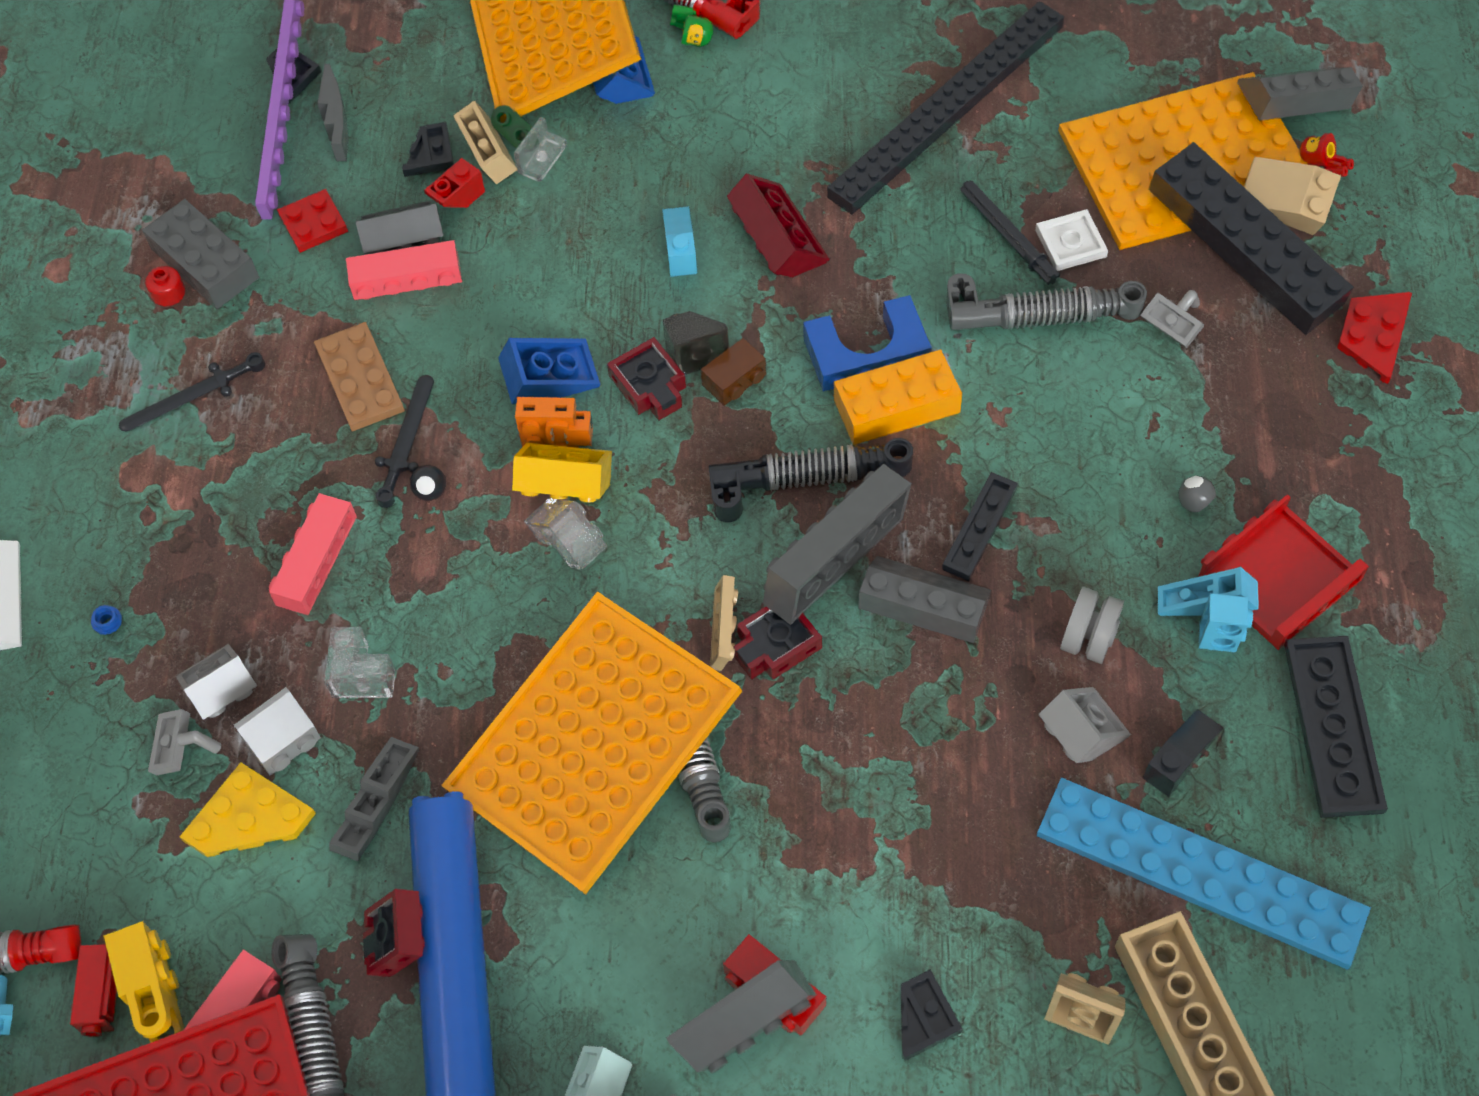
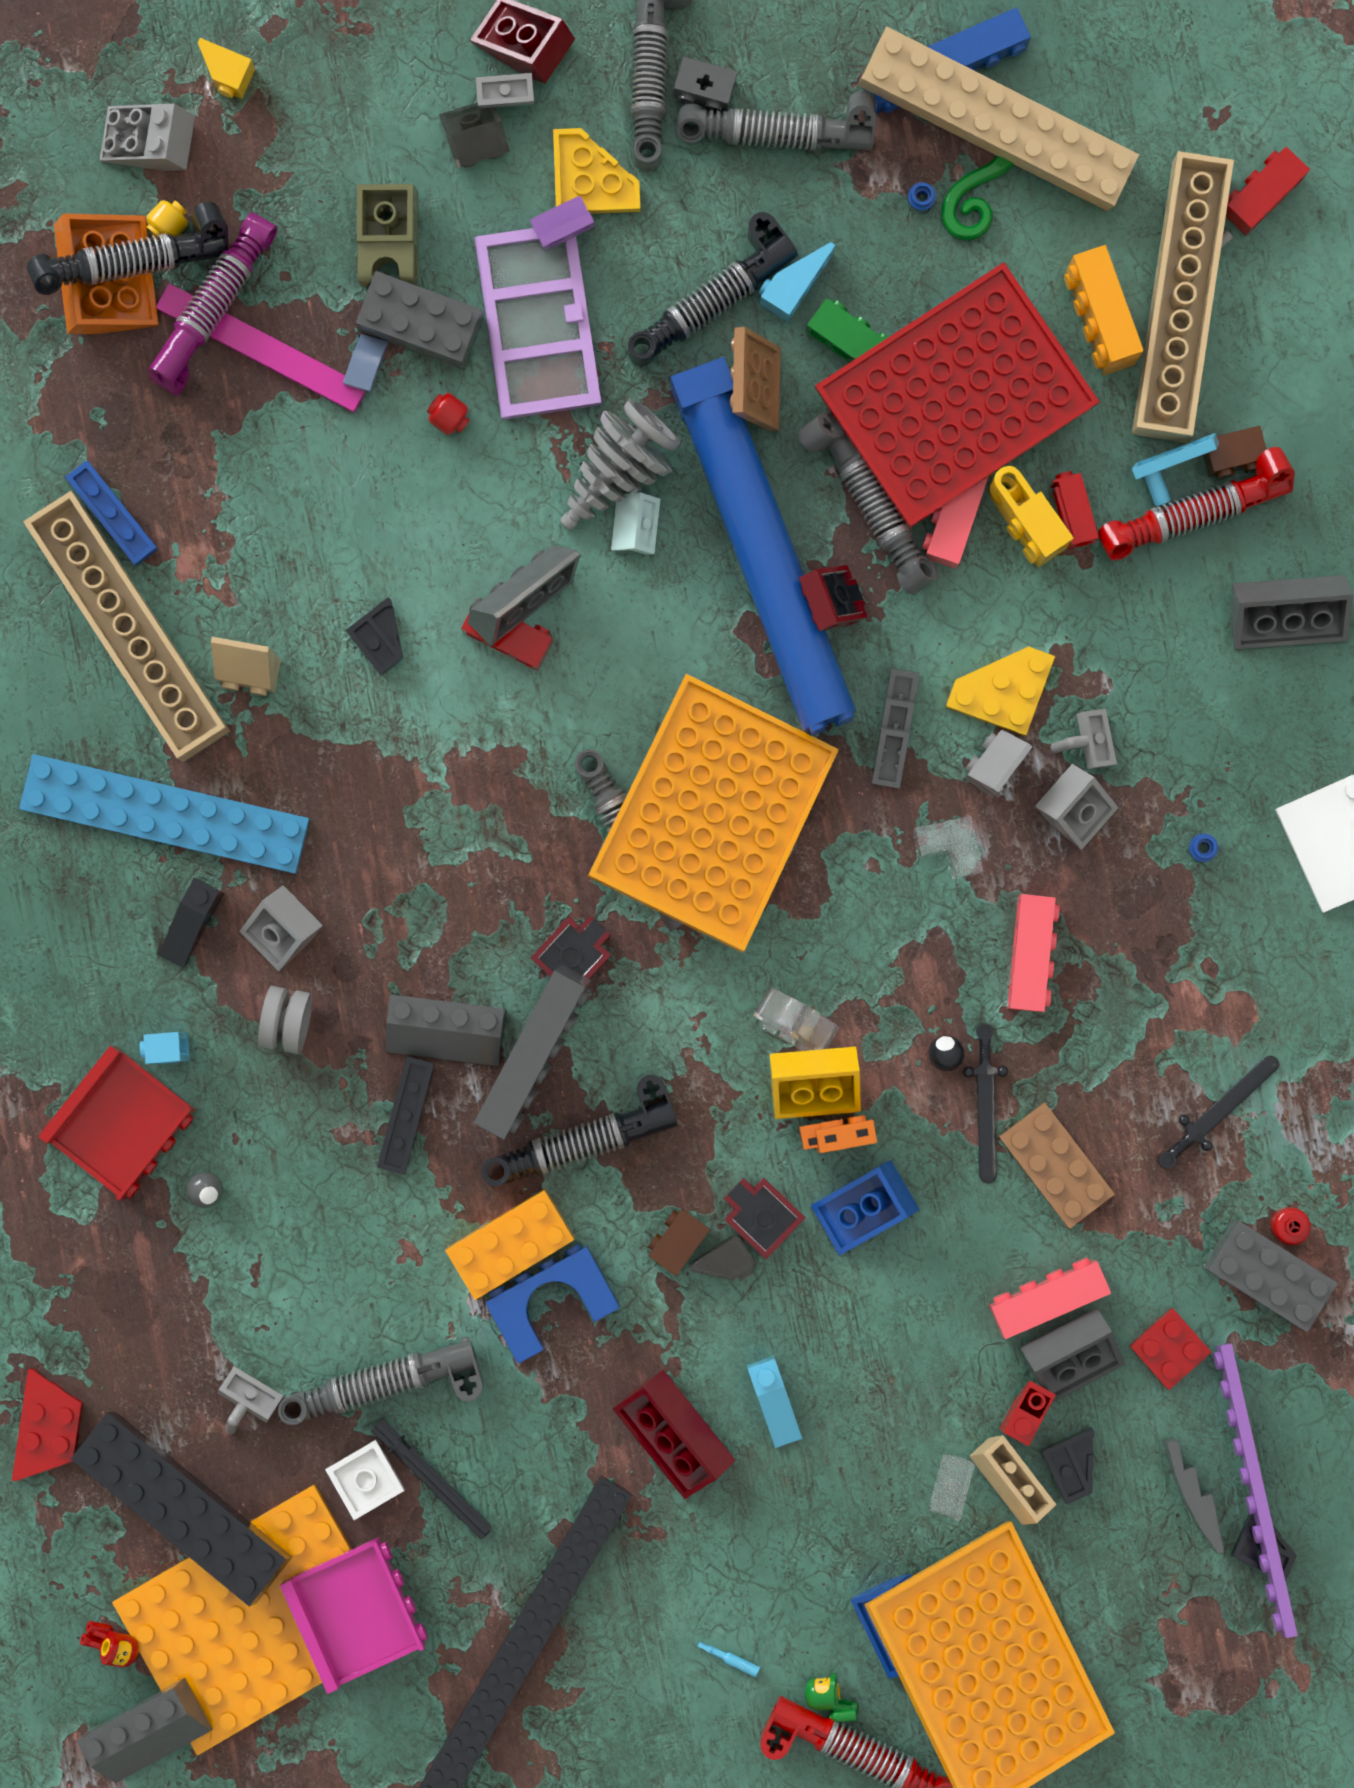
camera: 165 degrees right, 25 degrees up
dark green plate [491,105,538,151] -> none
tan plate [710,575,738,671] -> none
medium azure slope [1158,567,1259,616] -> none
tan slope [1244,157,1341,235] -> none
black plate [1284,636,1388,818] -> none
none -> dark pink panel [280,1537,428,1694]
none -> medium azure piece [698,1641,760,1677]

